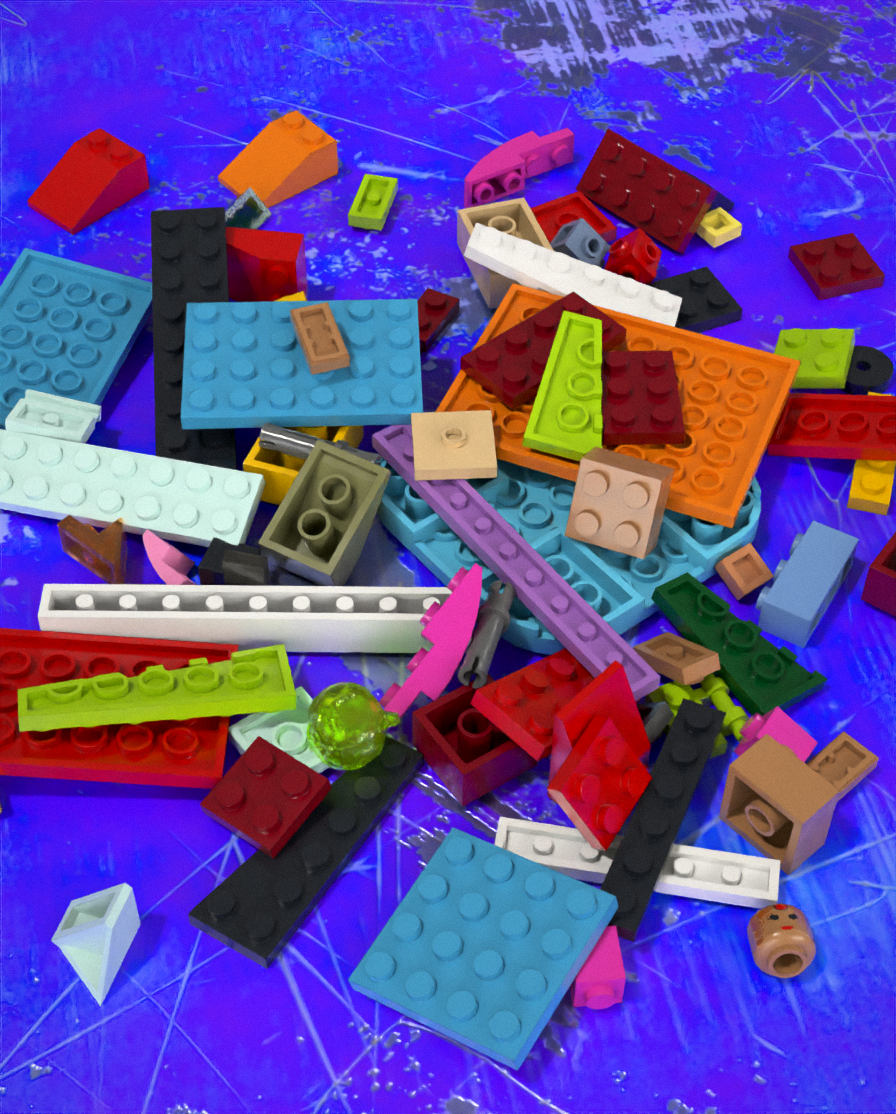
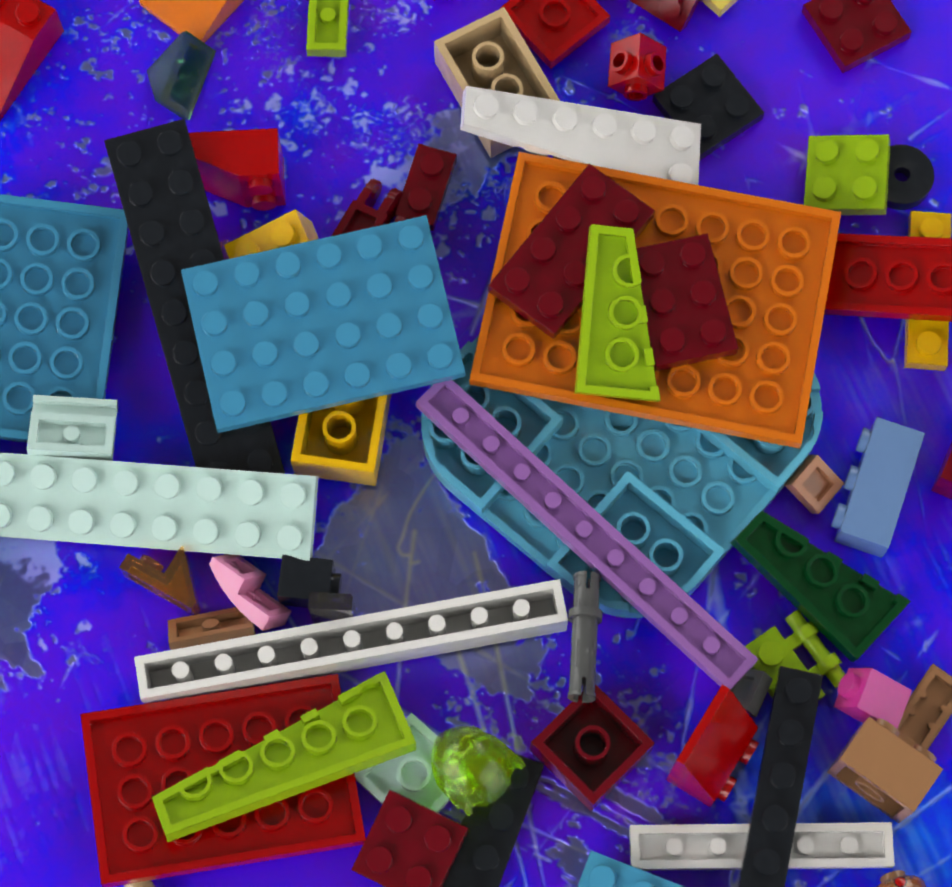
camera: 10 degrees left, 25 degrees up
olive slope [258,440,391,586] -> none
dark grey pin [259,422,381,466] -> none
medium nougat plate [290,302,350,375] -> none
dark pink slope [379,563,482,727] -> none
tan plate [411,410,497,481] -> none
red plate [470,648,641,761] -> none
red plate [547,715,652,851] -> none
sand blue brick [550,218,611,268] -> none
brick [565,447,674,559] -> none
medium nougat plate [633,632,721,685] -> none

